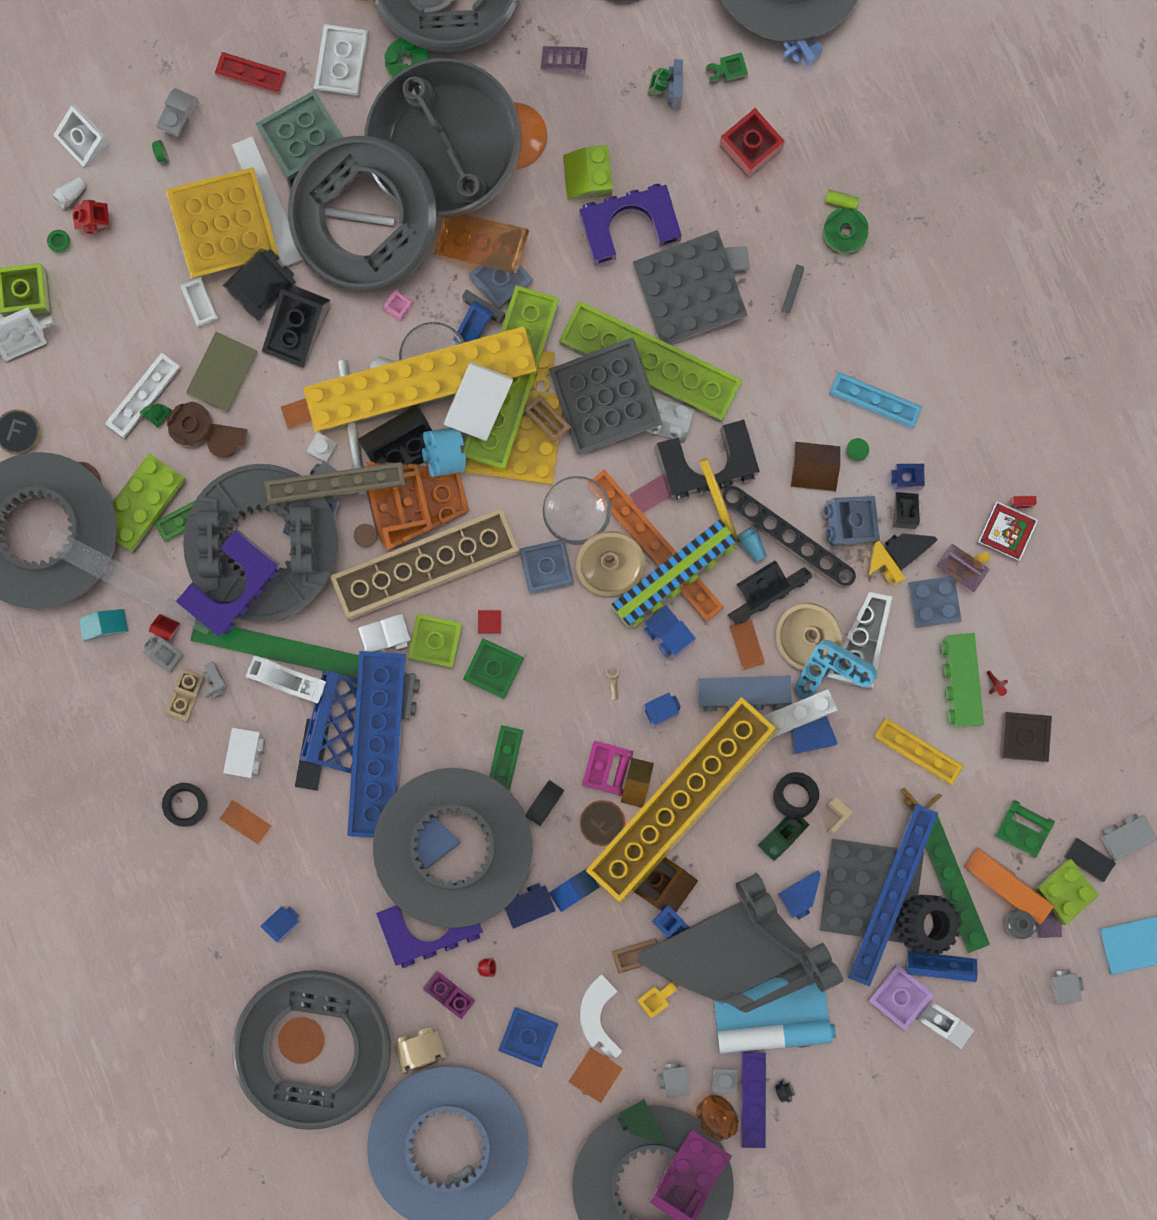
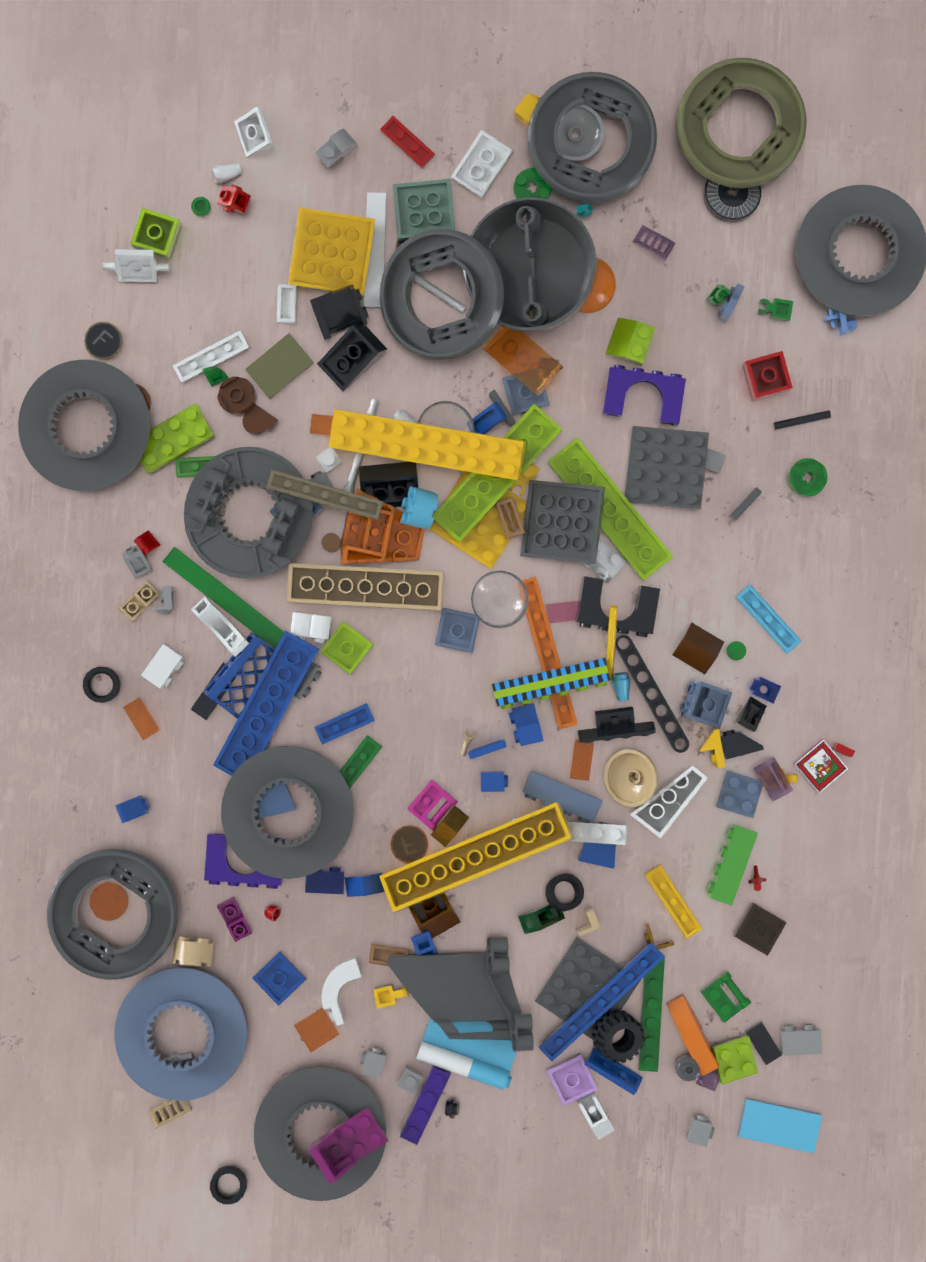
camera: 30 degrees right, 5 degrees up
clear tile [41,527,209,635] -> none
teal slope [79,609,129,641] -> none
green tile [152,140,168,164] -> none
dark purple arch [176,529,280,637] -> none
bright pink tile [382,289,414,321] -> none
white tile [444,361,513,441] -> none
green plate [463,638,524,700] -> none
red tile [478,610,501,634] -> none
black tyre [525,780,564,826] -> none
tan dish [576,531,645,596] -> none
dark green slope [617,1098,667,1143] -> none
clear orange tile [697,1095,739,1141] -> none
blue slope [777,870,821,920] -> none
medium azure beam [795,640,877,699] -> none
lime axle [825,189,859,210] -> none
none -> blue plate [314,703,375,745]
none -> blue tile [468,739,507,760]
none -> teal plate [576,203,594,218]
none -> black bar [773,410,831,430]

